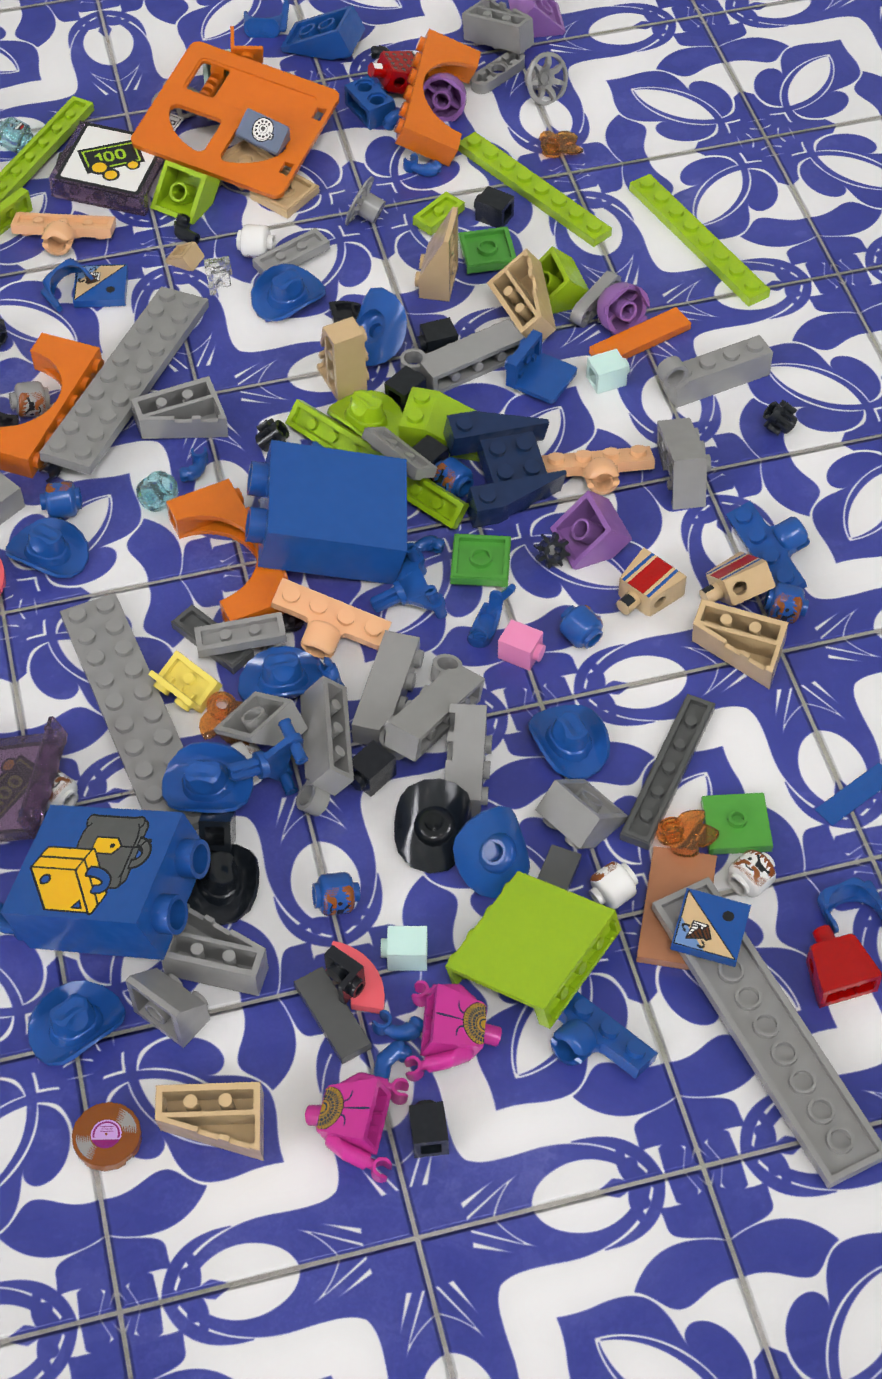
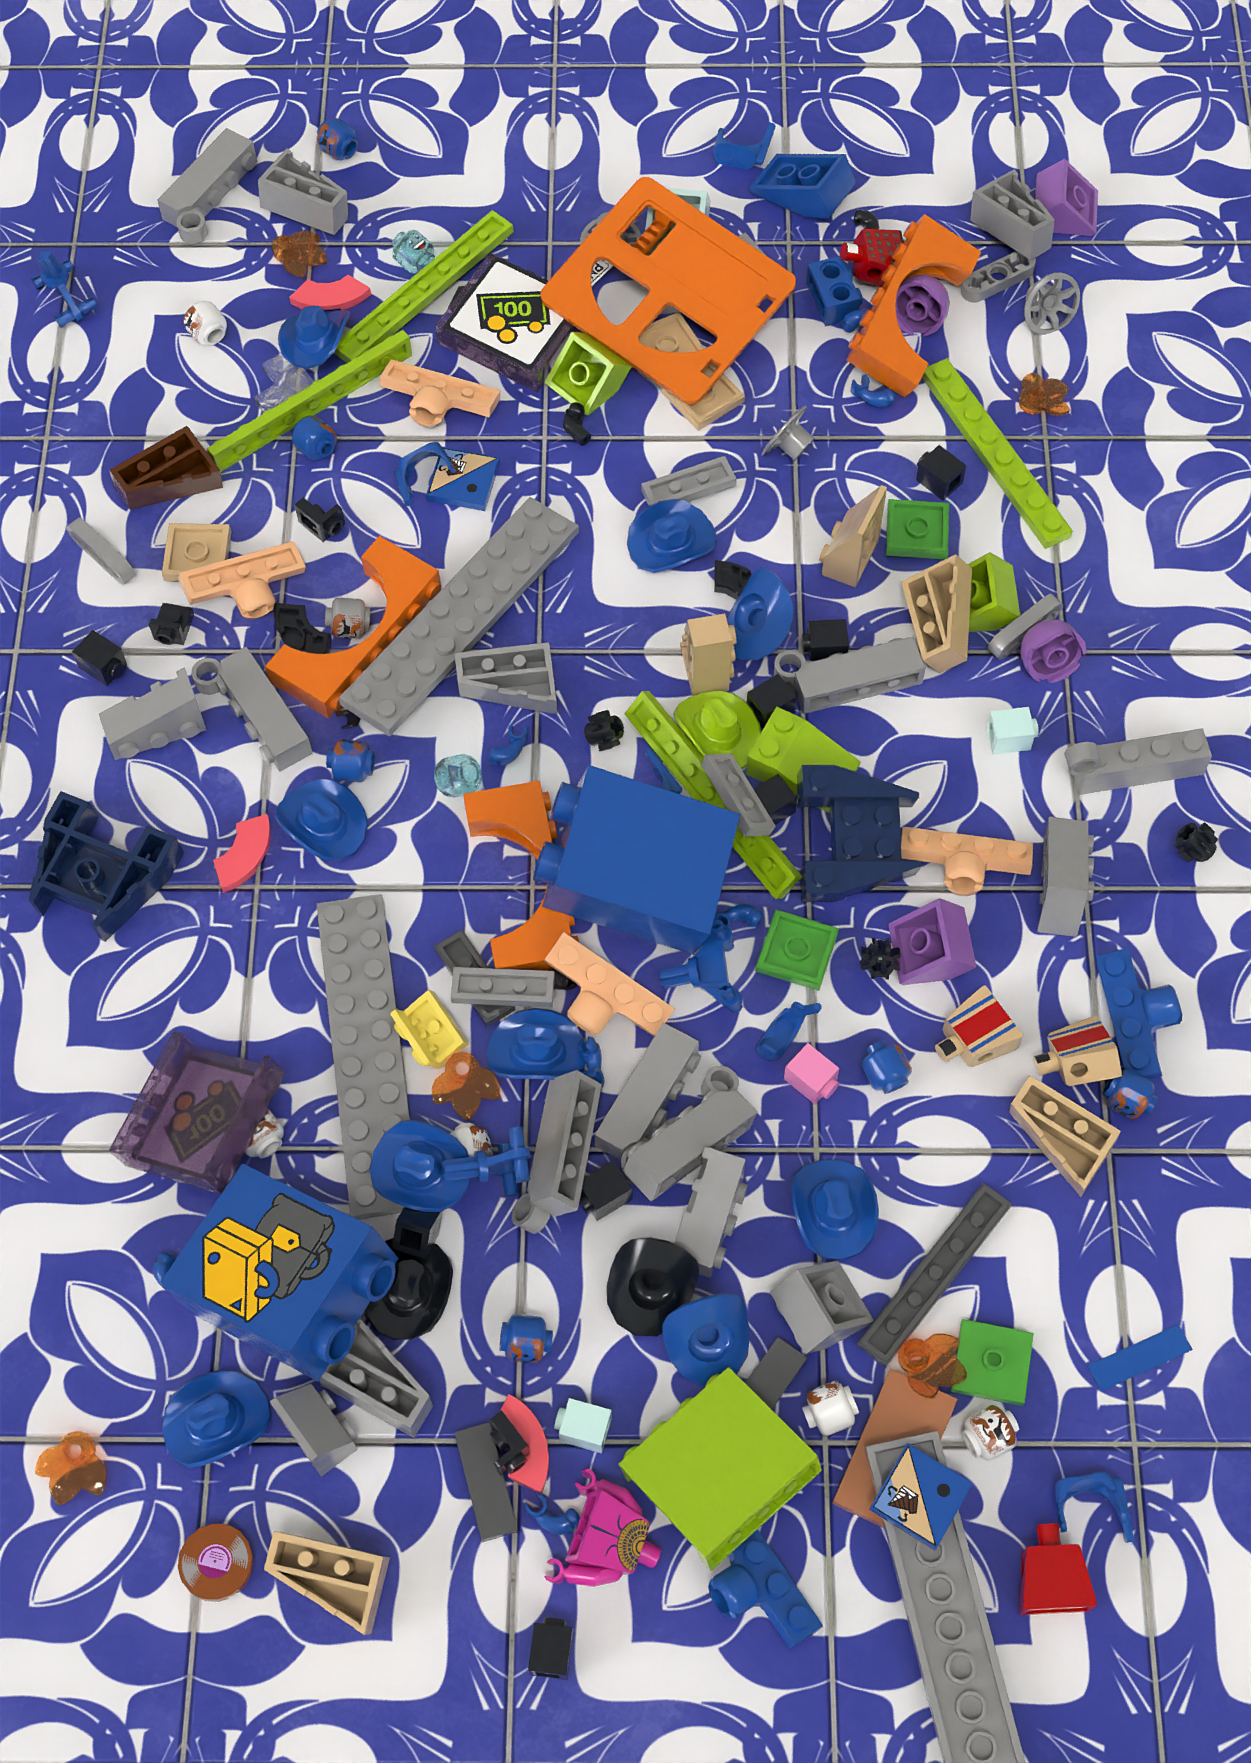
camera: 15 degrees right, 10 degrees up
tan slope [165,242,204,271] -> none
clear slope [203,256,232,295] -> none
light grey slope [214,691,308,746] -> none
orange bracket [230,26,264,63] -> none
sand blue slope [235,108,290,156] -> none
white head [236,224,275,258] -> none
dark pink torso [305,1072,409,1183] -> none
blue arm [373,1040,412,1082] -> none
lime plate [413,192,465,236] -> none
blue head [432,457,474,497] -> none
blue bracket [504,329,577,404] -> none
orange tile [589,307,691,359] -> none
lime plate [629,174,770,307] -> none

